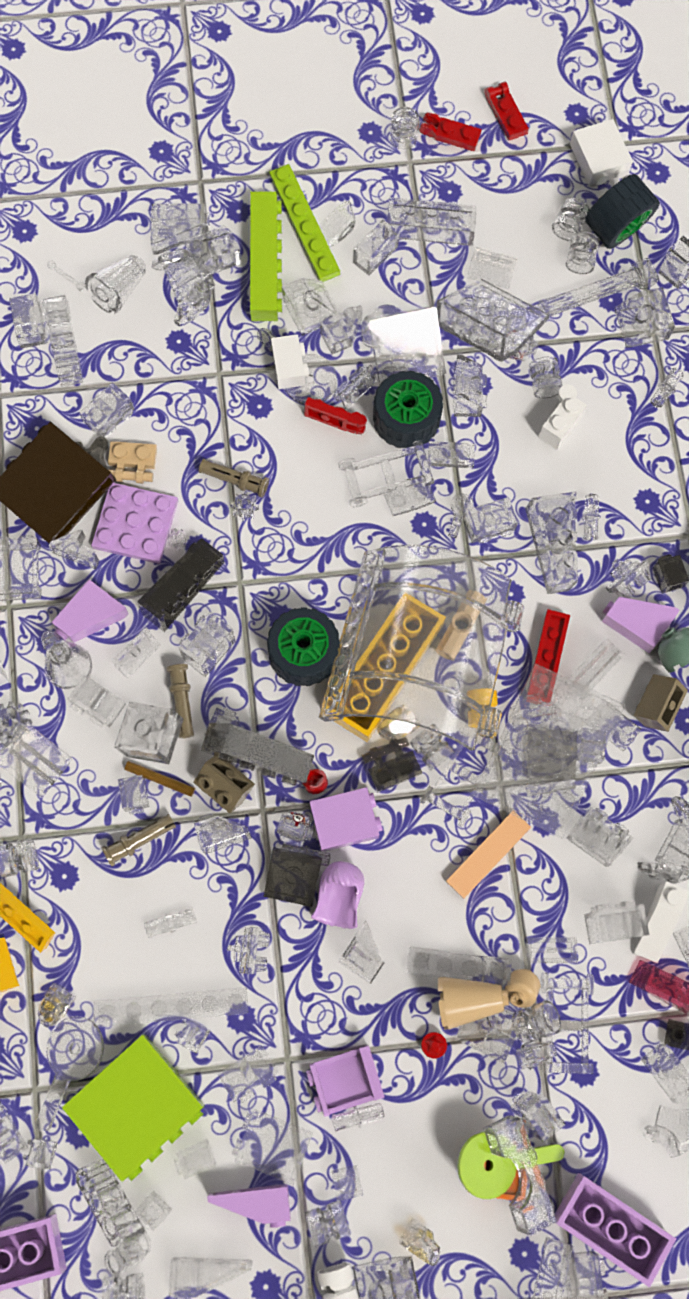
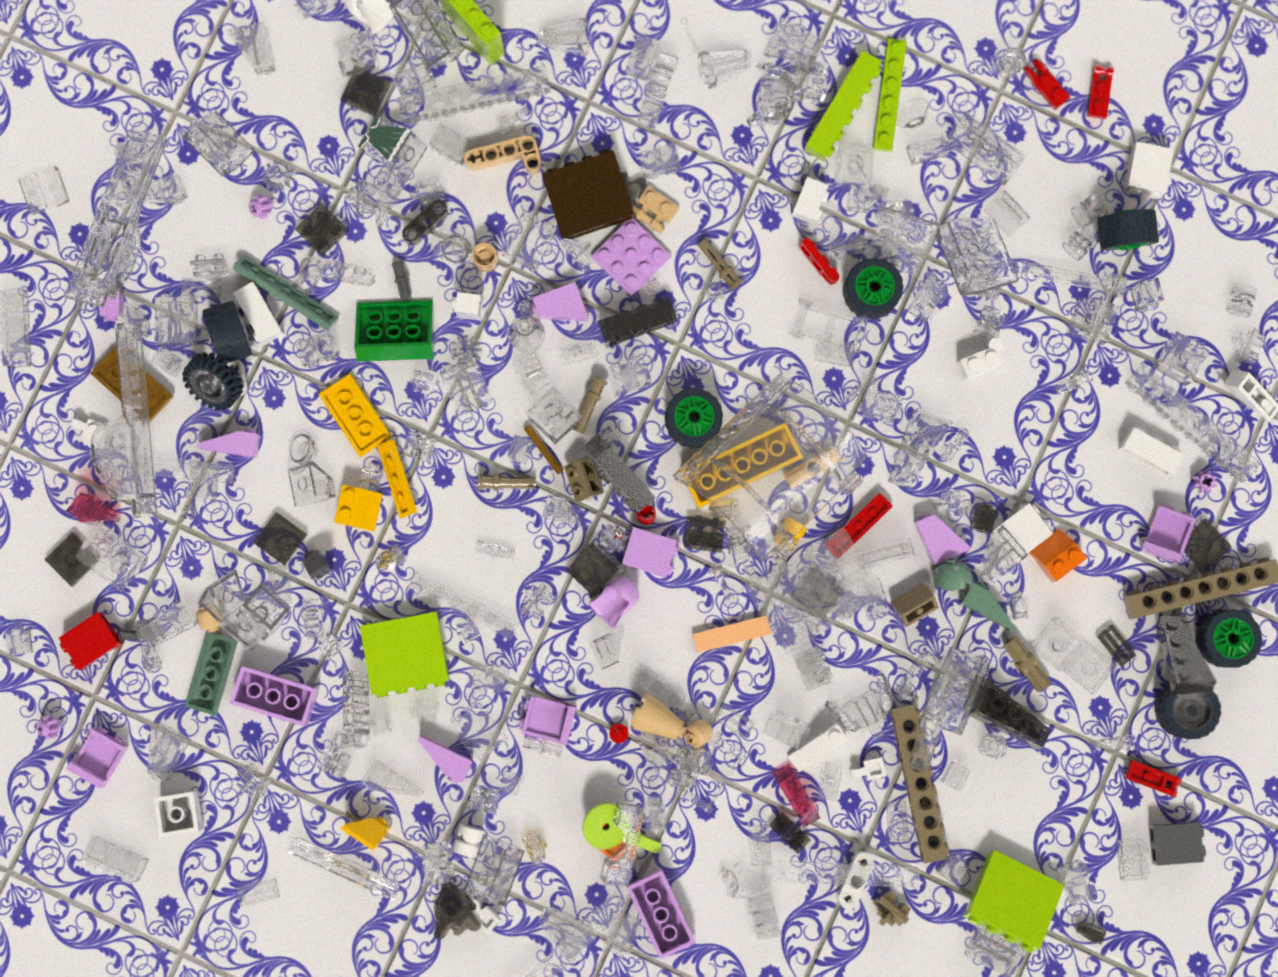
camera: 30 degrees right, 10 degrees up
clear piece [36,1016,104,1132] -> none
clear plate [428,441,475,468] -> none

